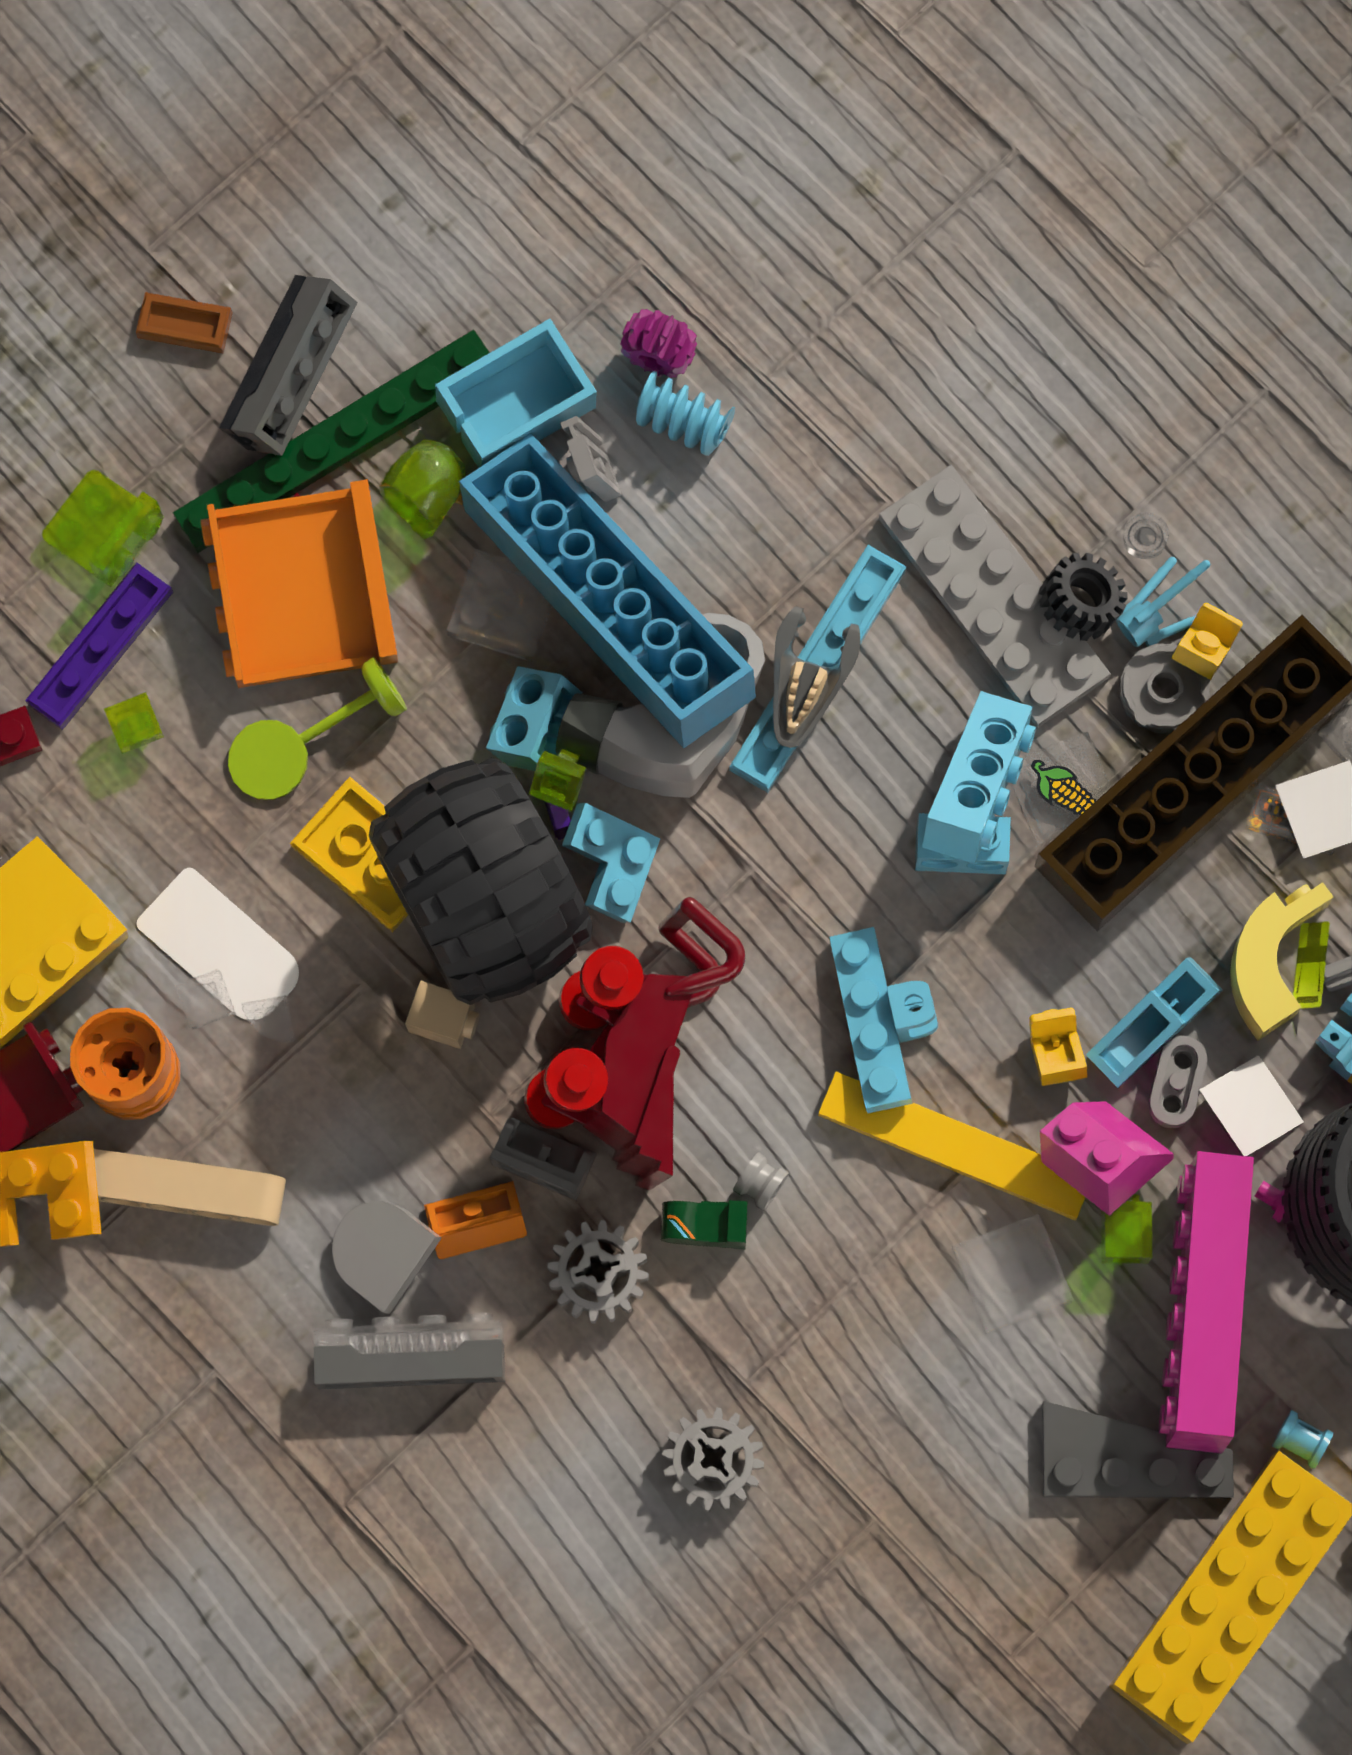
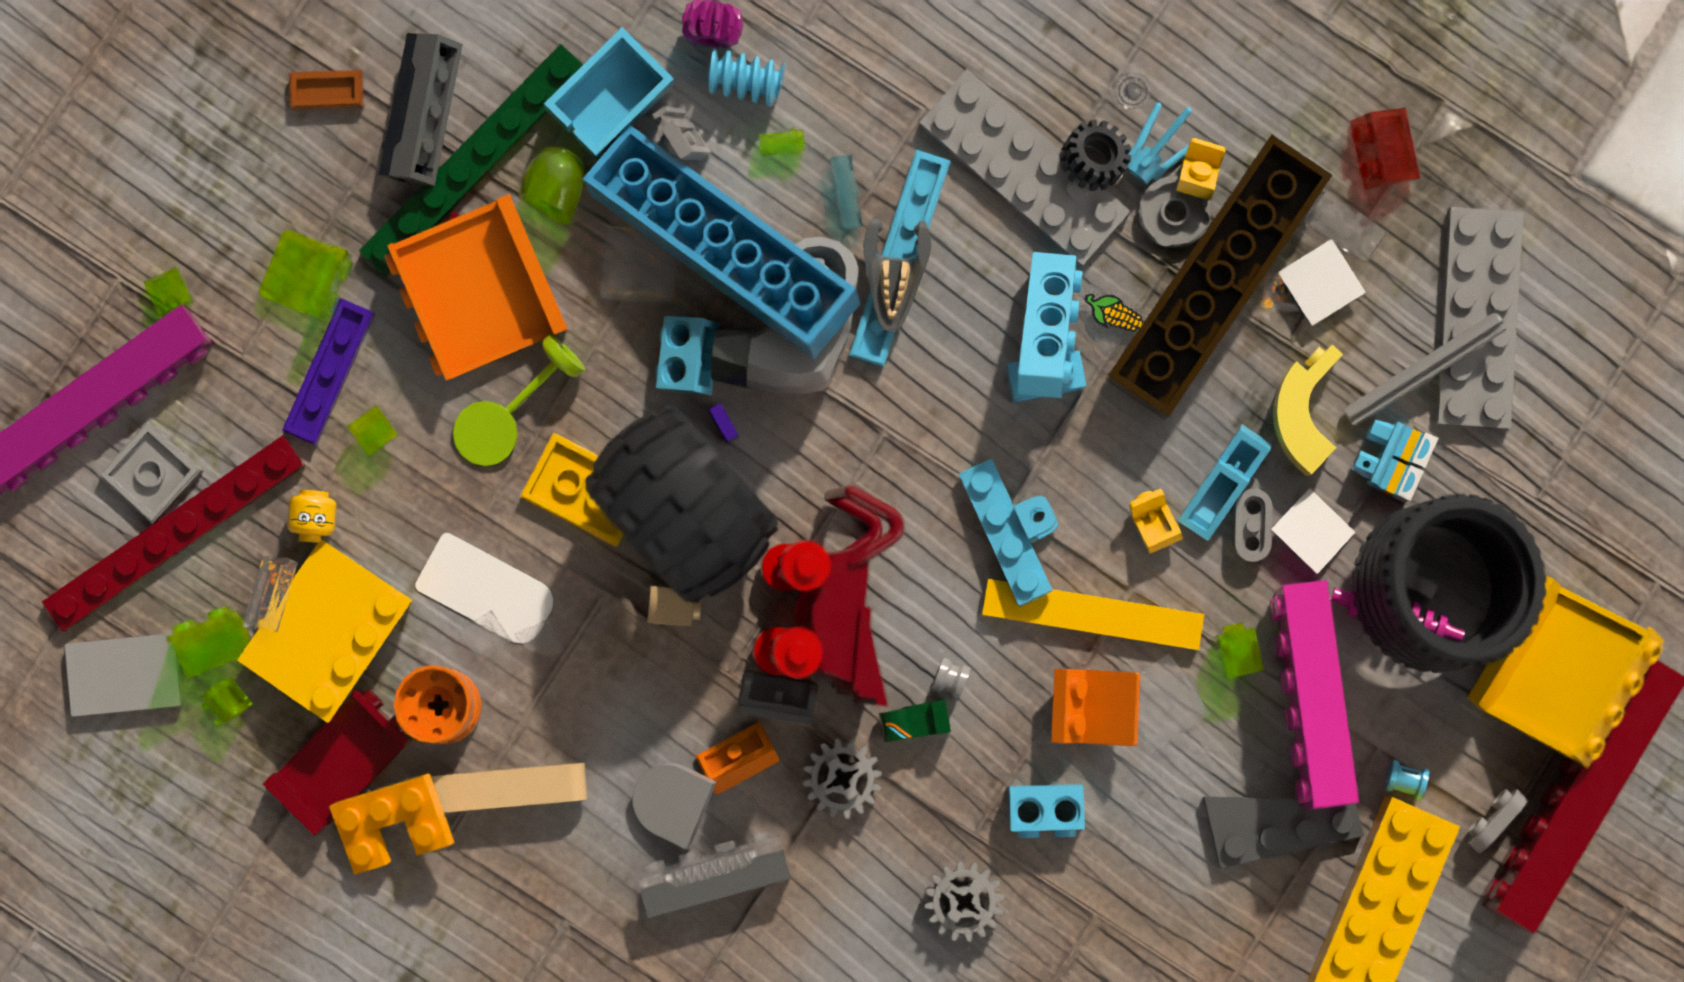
camera: 15 degrees left, 10 degrees up
clear neon green tile [529,749,586,811] -> none
medium azure plate [562,803,660,923] -> none
dark pink slope [1040,1101,1174,1216] -> none
clear neon green sticker [1293,921,1330,1008] -> none
none -> yellow head [287,490,337,543]
none -> clear neon green pin [759,127,805,157]
none -> clear light blue pin [829,155,864,230]
none -> medium azure brick [1008,784,1085,838]
none -> orange bracket [1051,669,1140,746]

